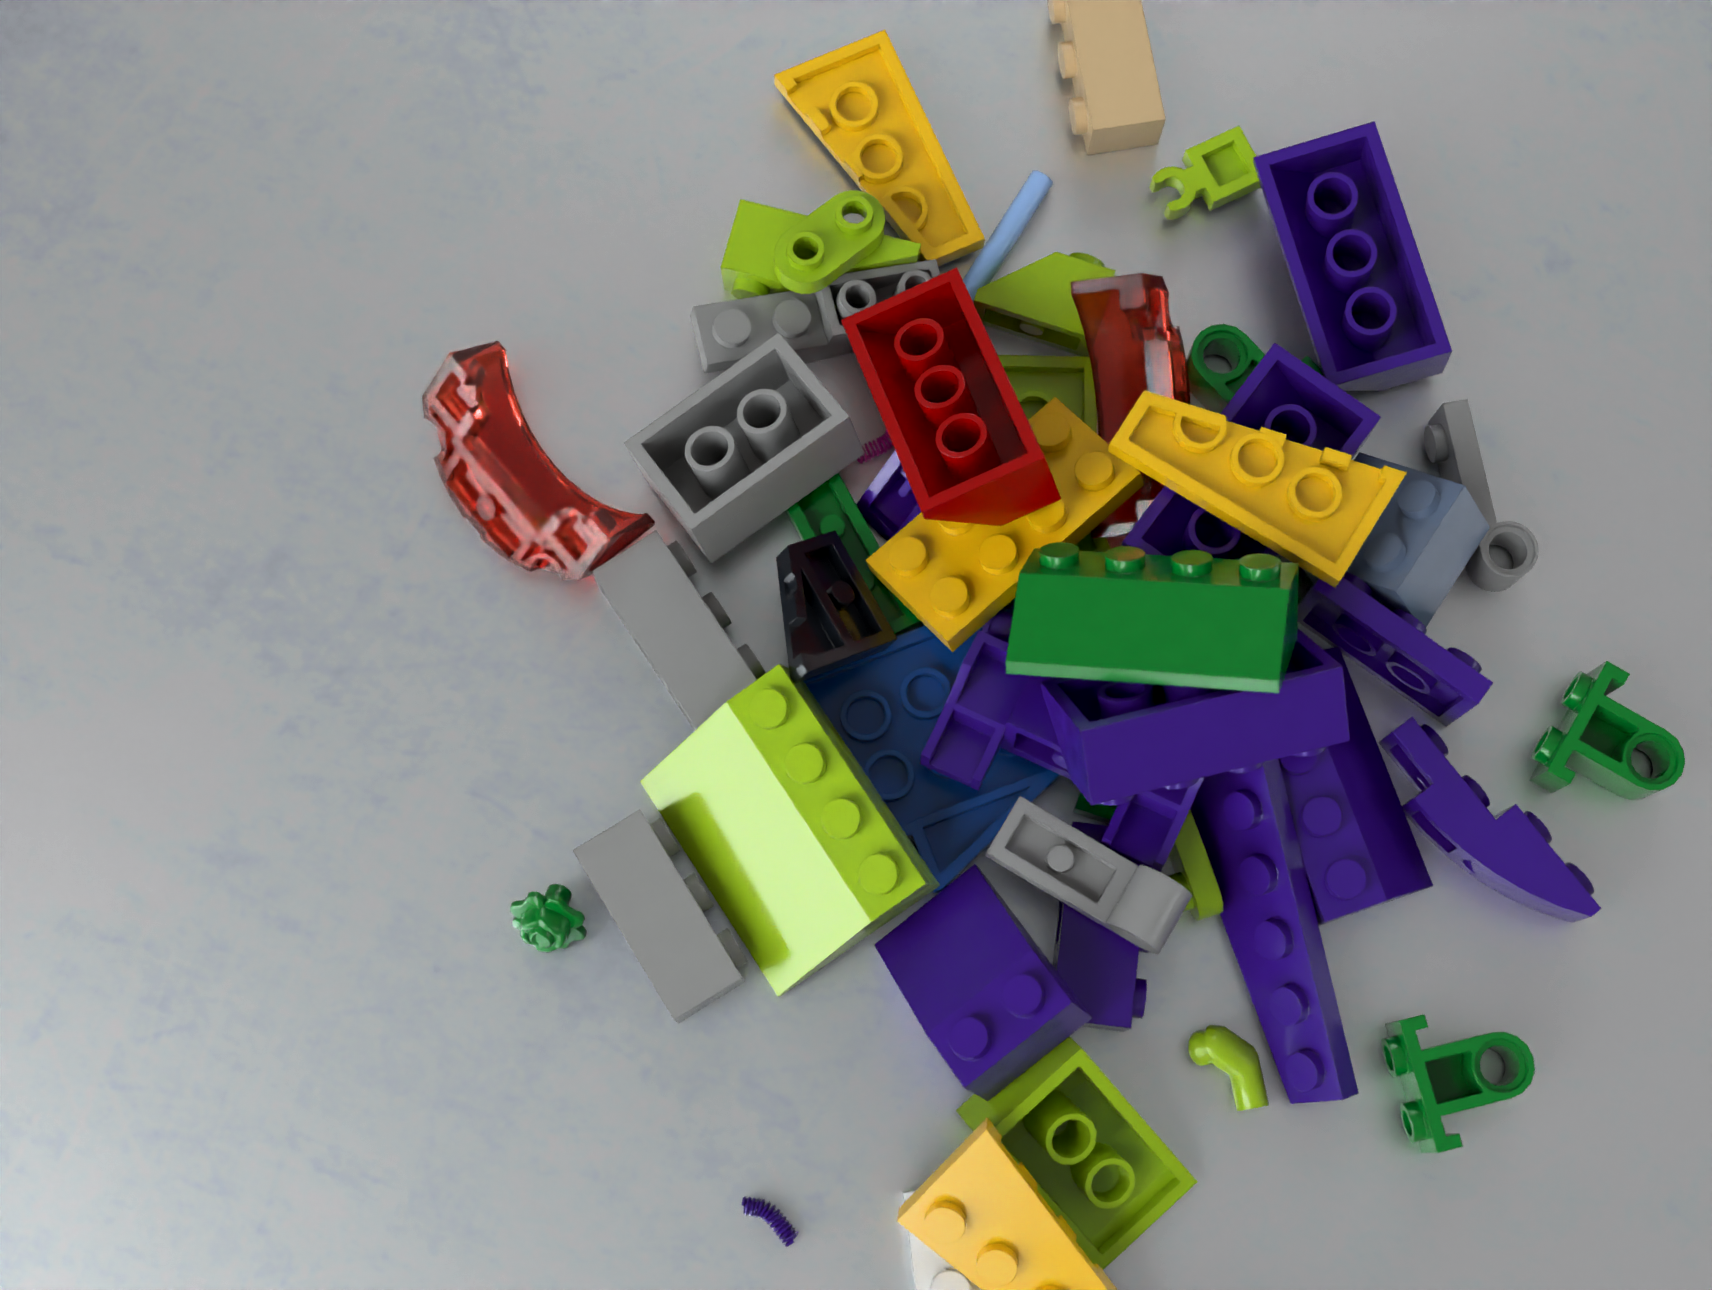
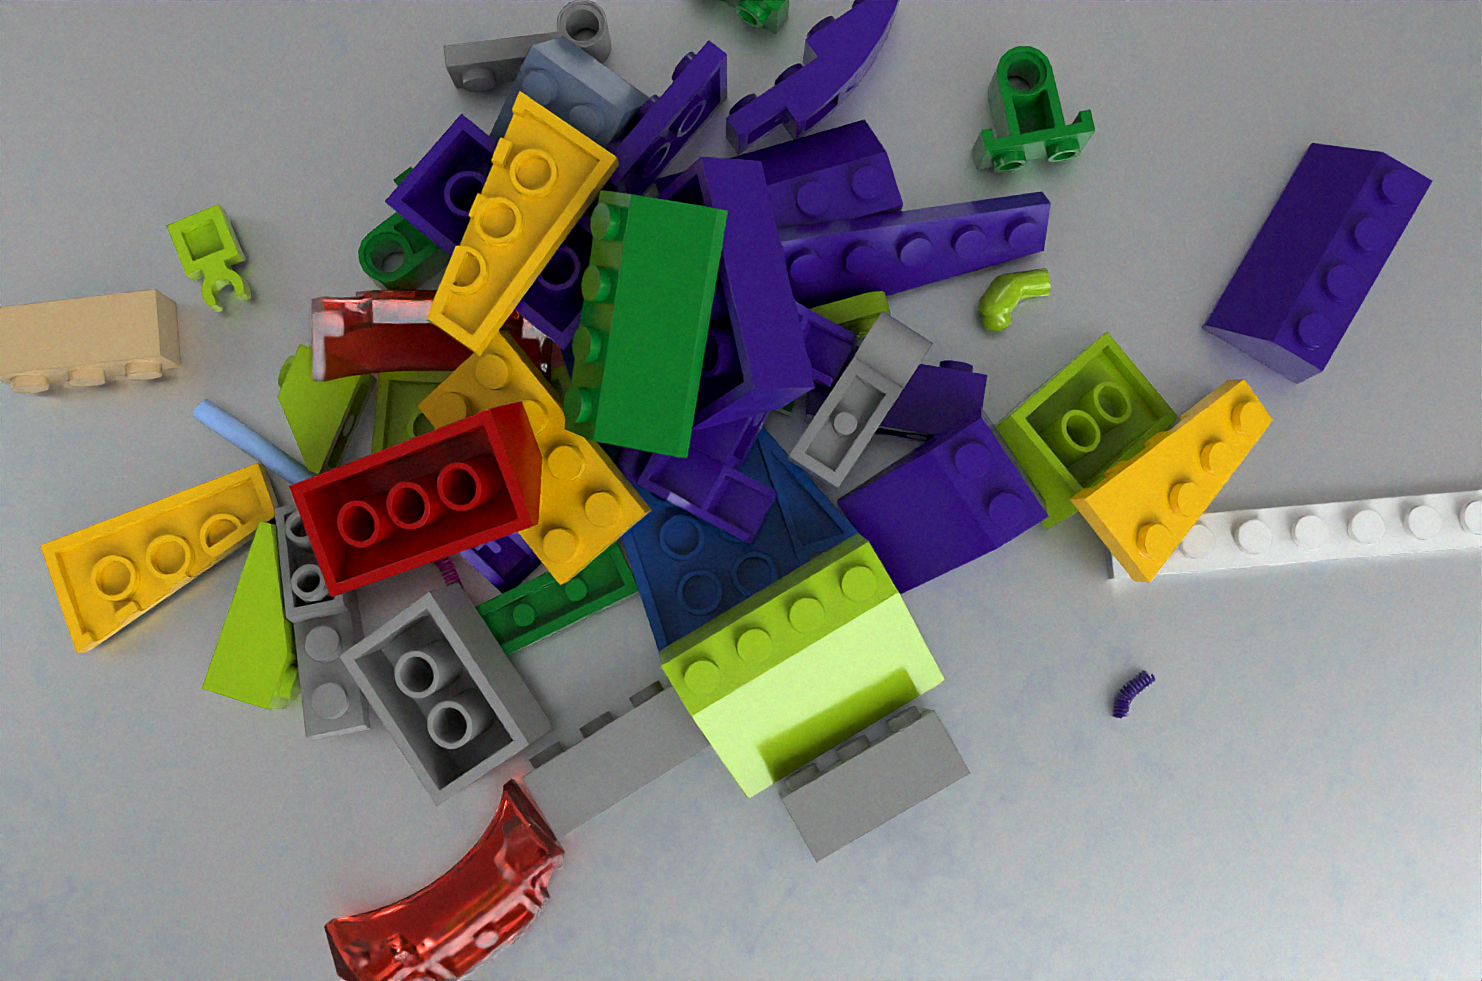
camera: 90 degrees left, 5 degrees up
green plant [510,884,587,953] -> none
lime plate [774,190,885,294] -> none
black wing [776,530,898,684] -> none
dark purple slope [1253,121,1452,391] -> none

